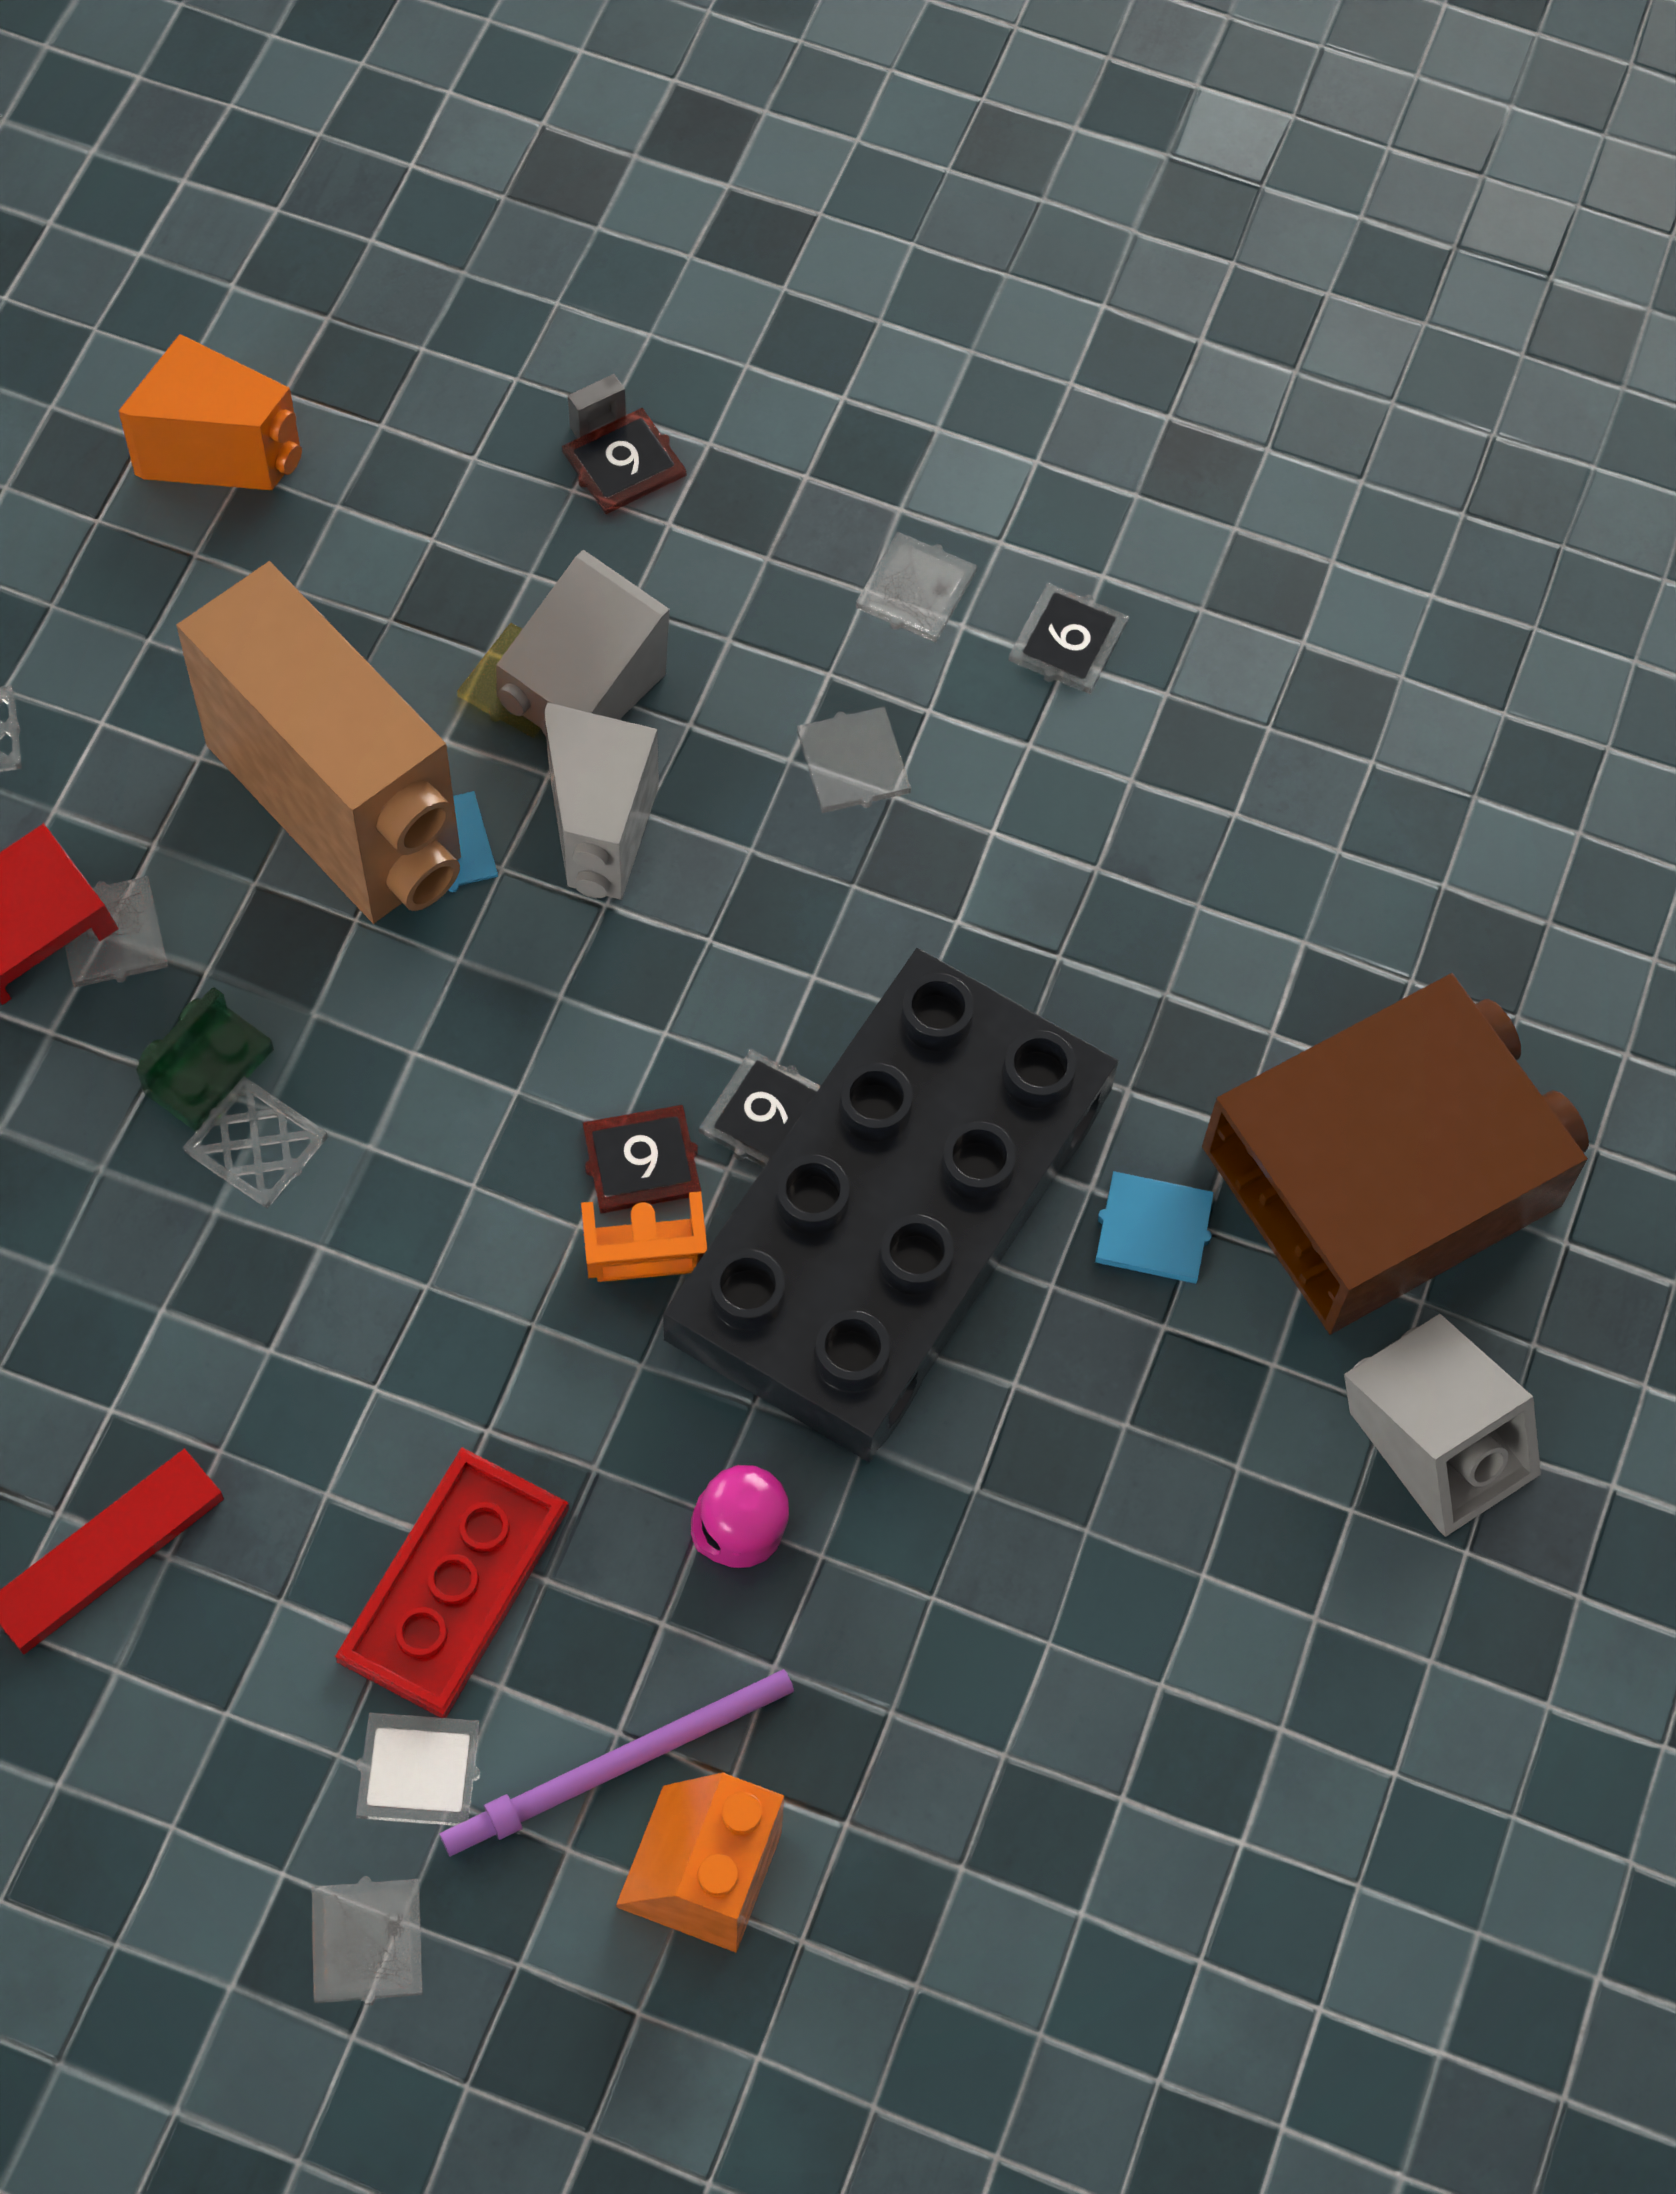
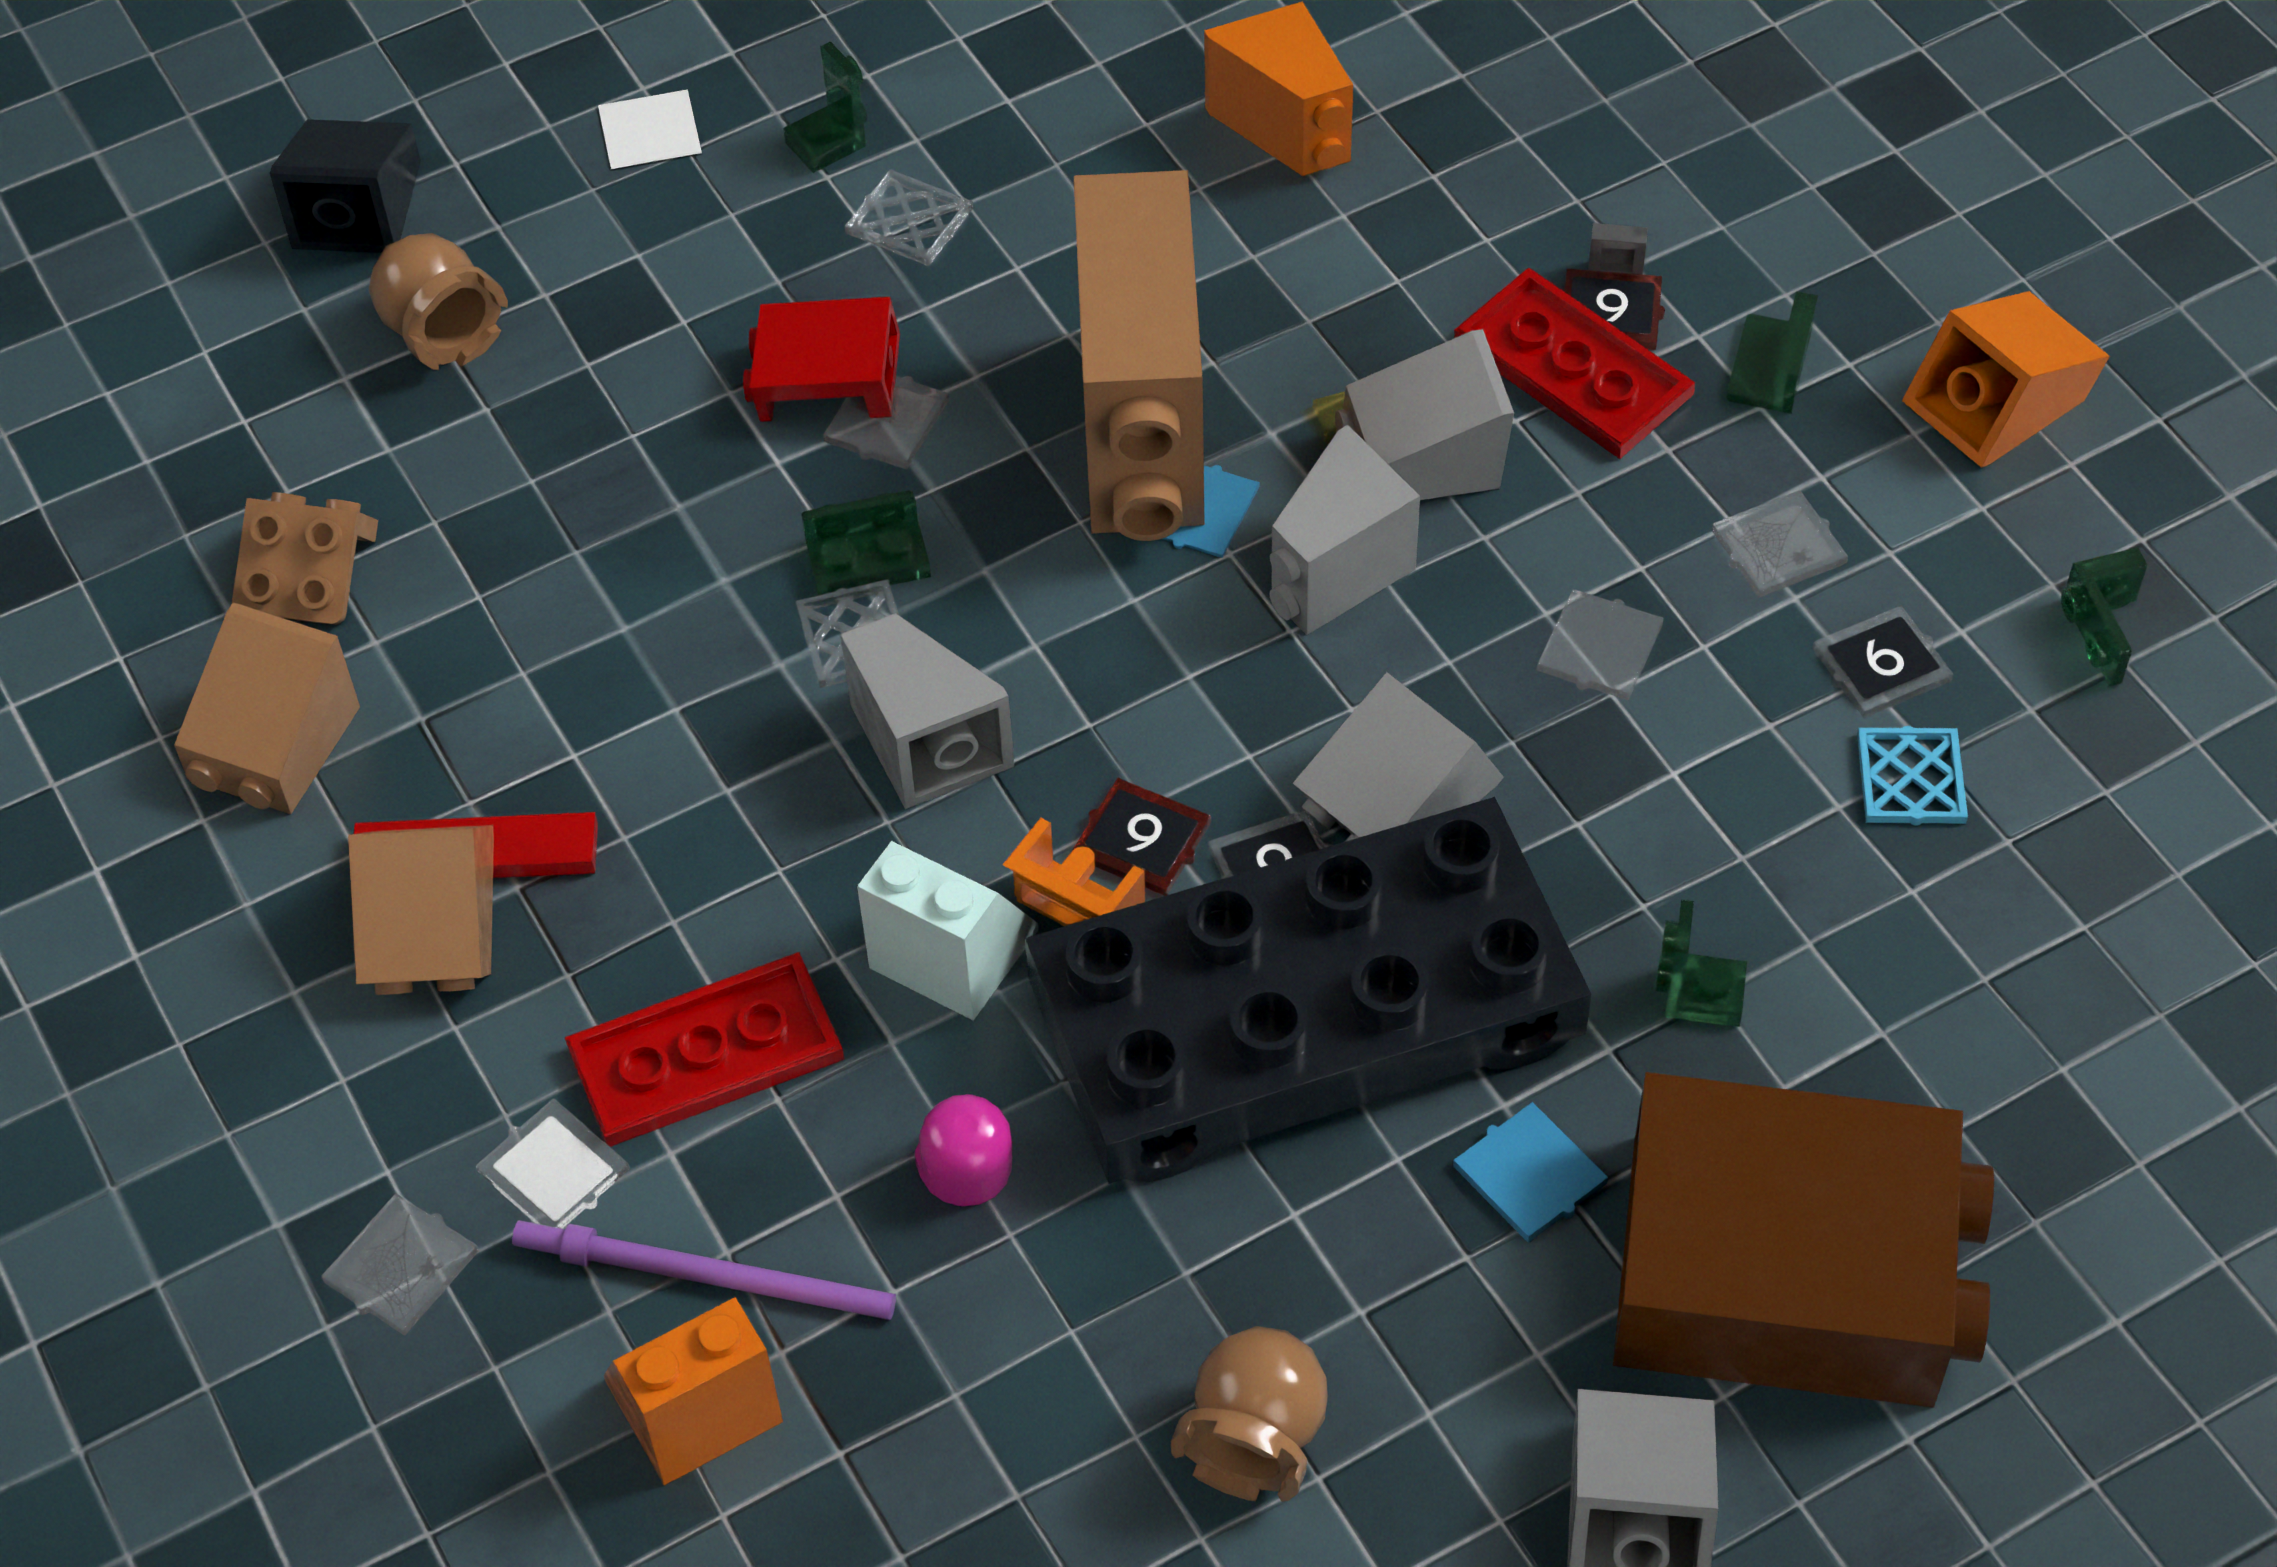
camera: 45 degrees right, 10 degrees down
none -> medium nougat slope [348,825,494,995]
none -> light grey slope [840,613,1015,809]
none -> light aqua slope [857,841,1039,1021]
none -> medium nougat tile [1171,1326,1328,1502]
none -> light grey slope [1293,672,1504,842]
none -> red tile [1454,267,1695,459]
none -> clear green bracket [1655,899,1747,1027]
none -> clear green panel [1726,291,1818,414]
none -> medium azure window [1857,726,1968,826]
none -> orange slope [1902,291,2110,468]
none -> clear green bracket [2061,547,2148,686]

